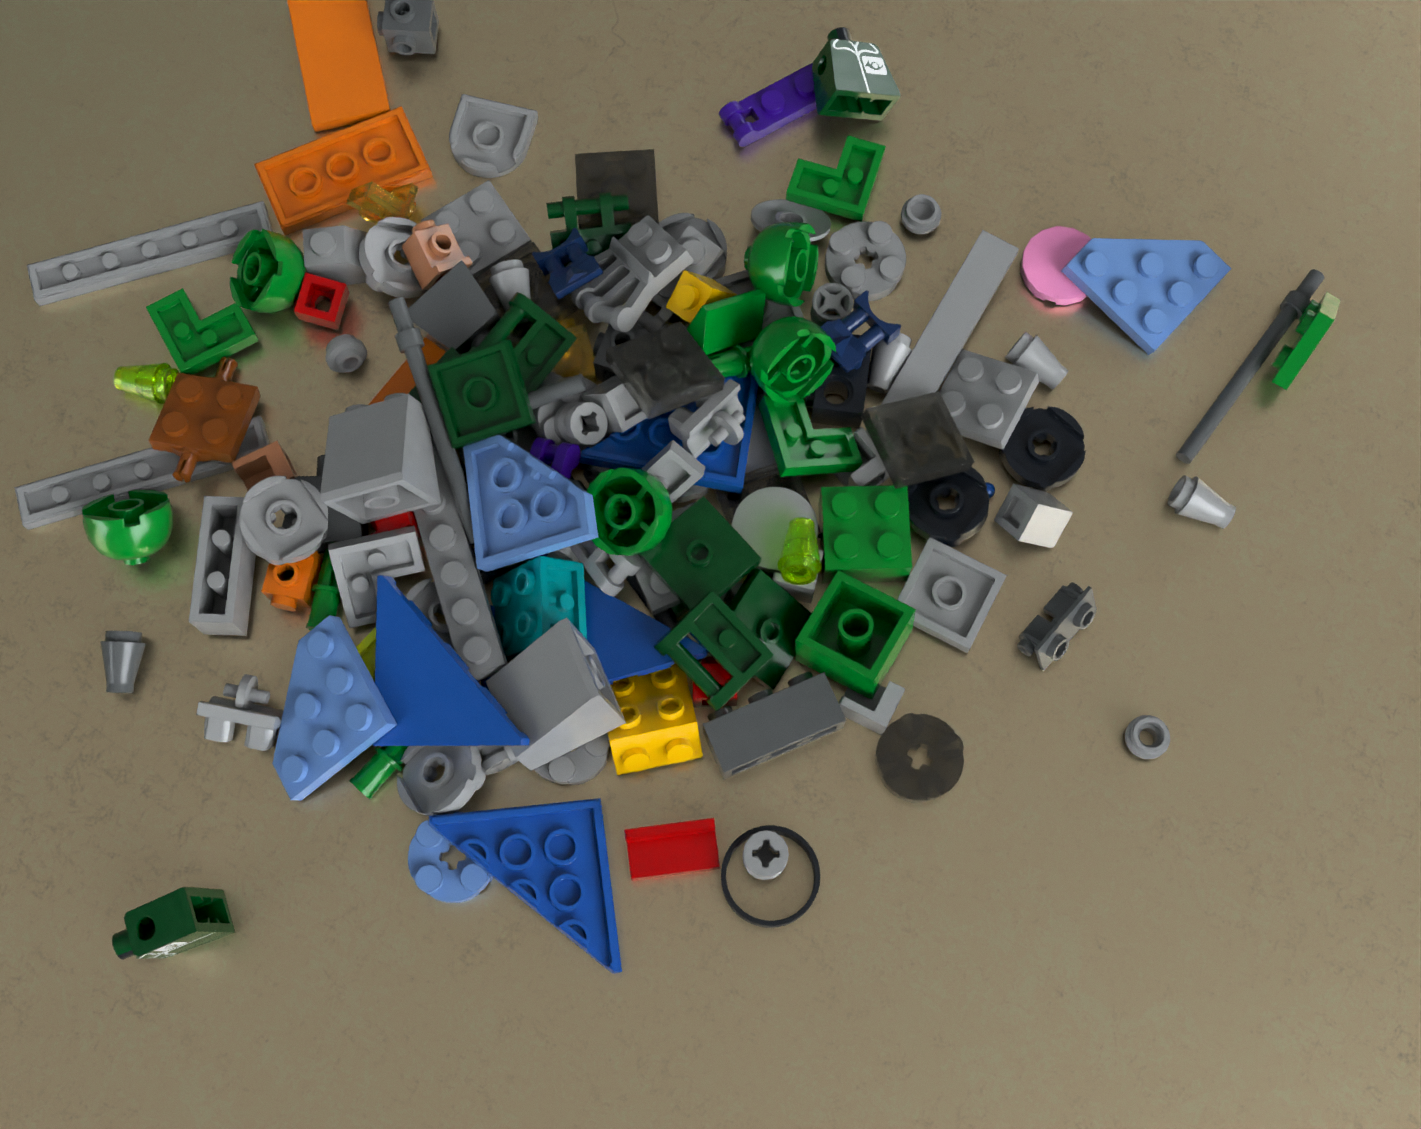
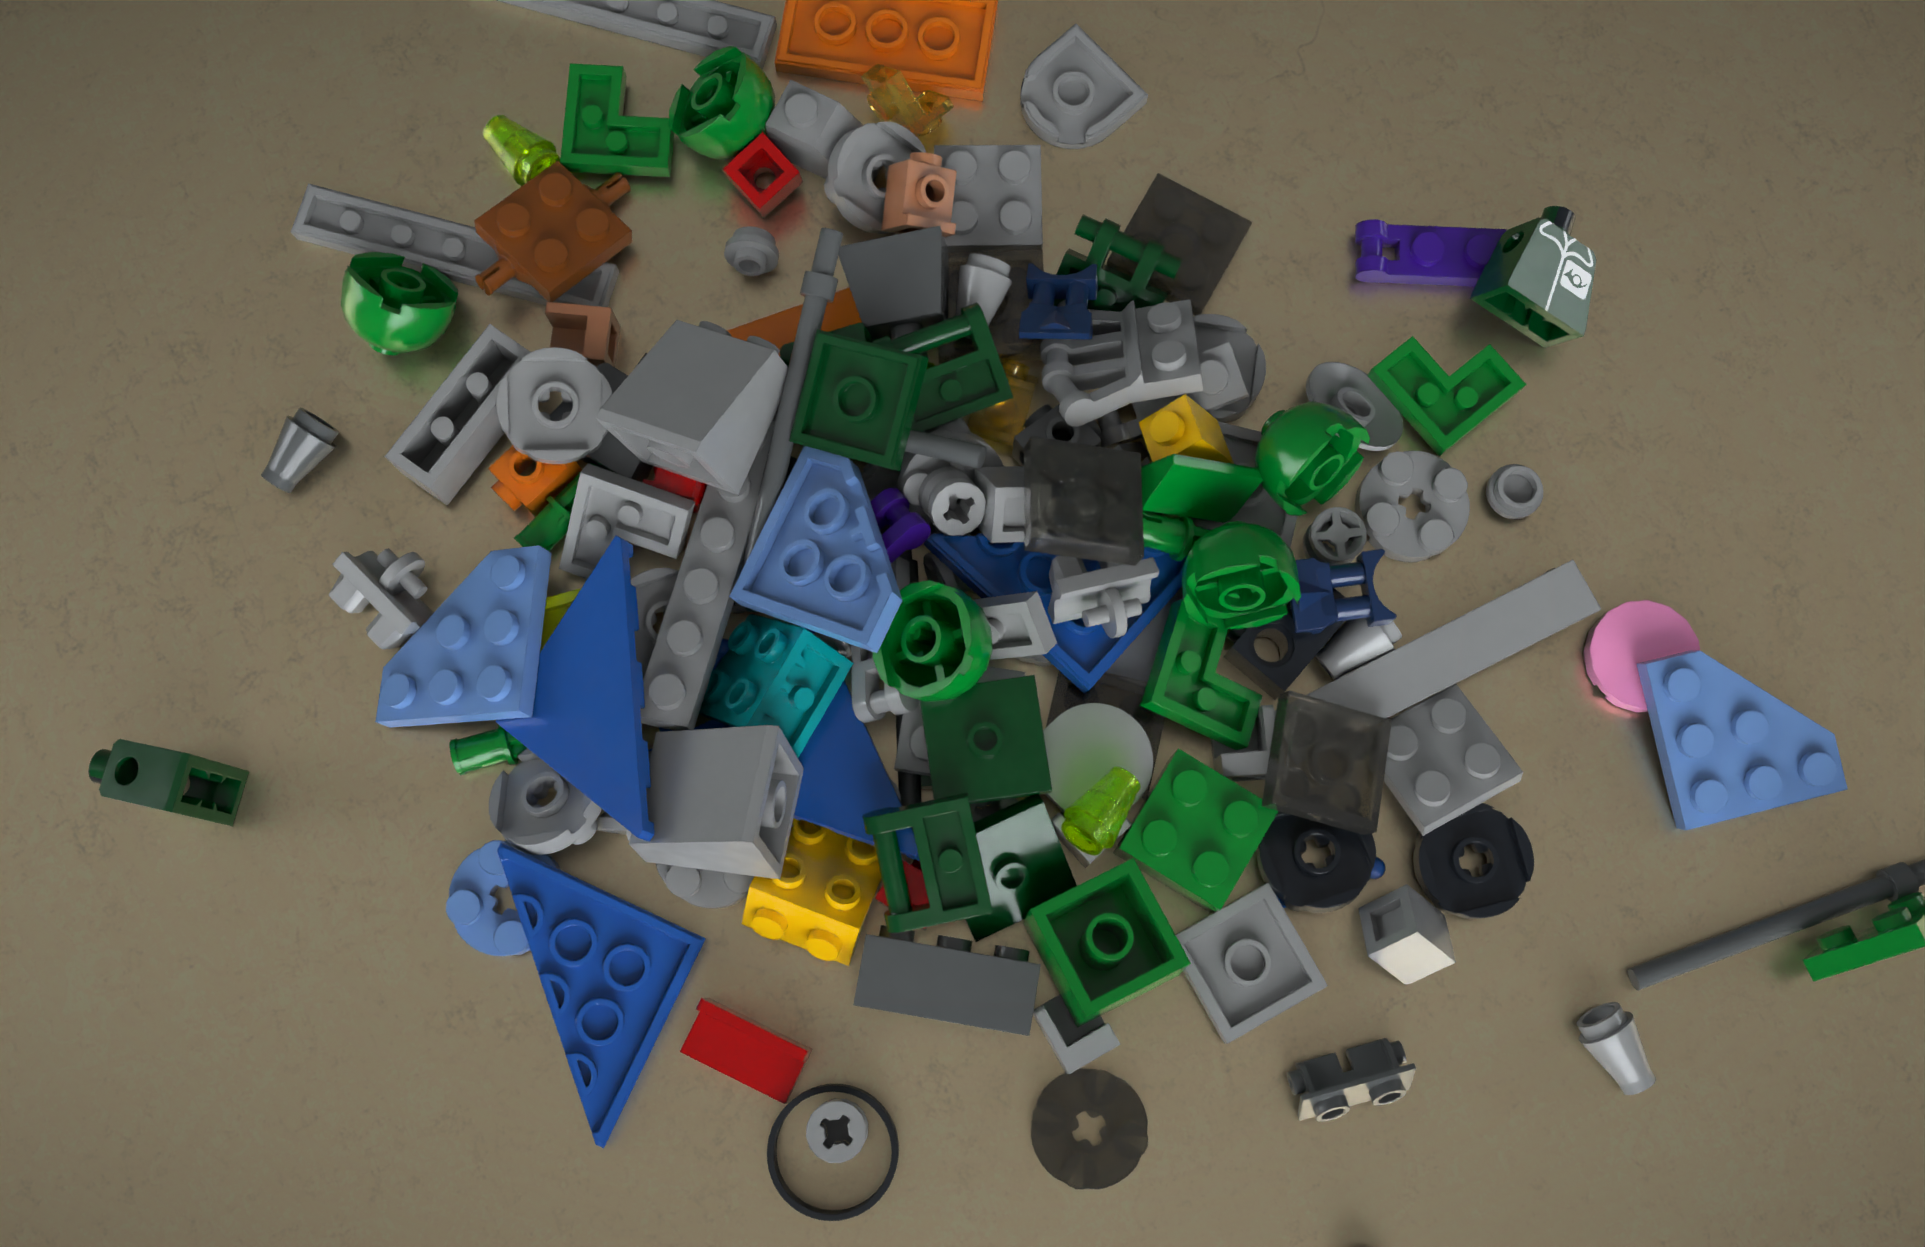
camera: 30 degrees right, 5 degrees up
light grey cone [1005,332,1069,390] -> none

